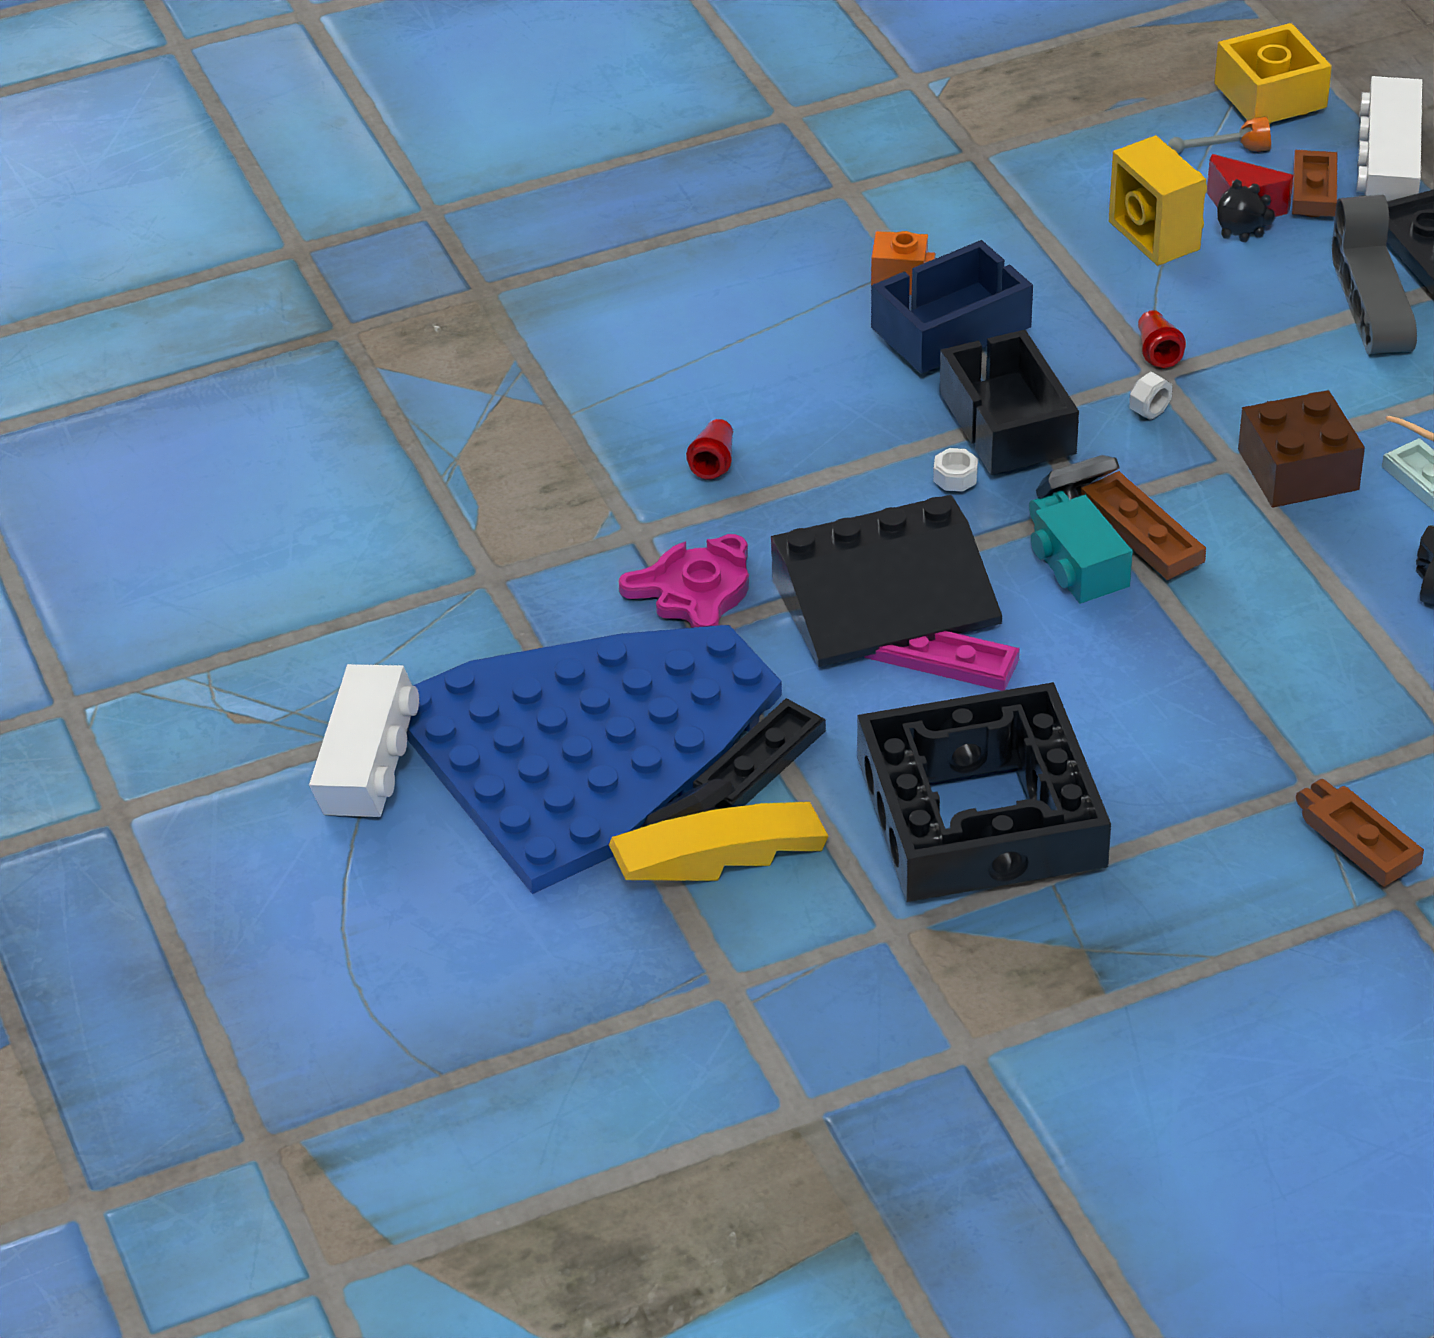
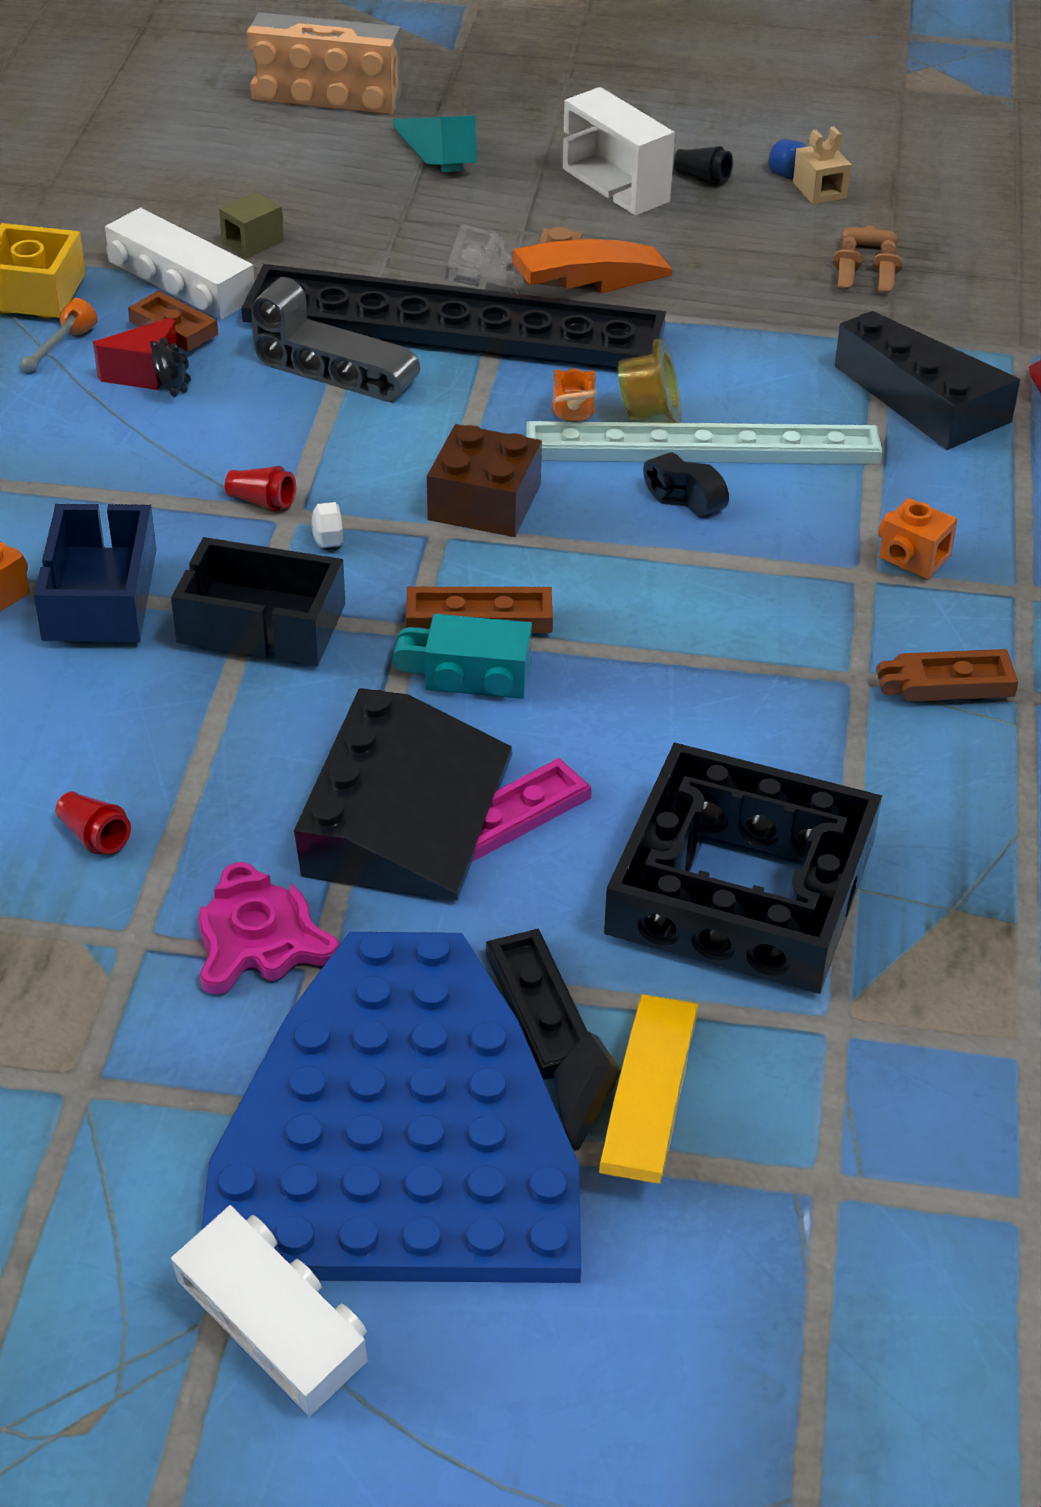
camera: 60 degrees left, 0 degrees up
white tile [933,448,978,491] -> none
black piece [1036,455,1120,499] -> none
yellow brick [1109,135,1207,266] -> none

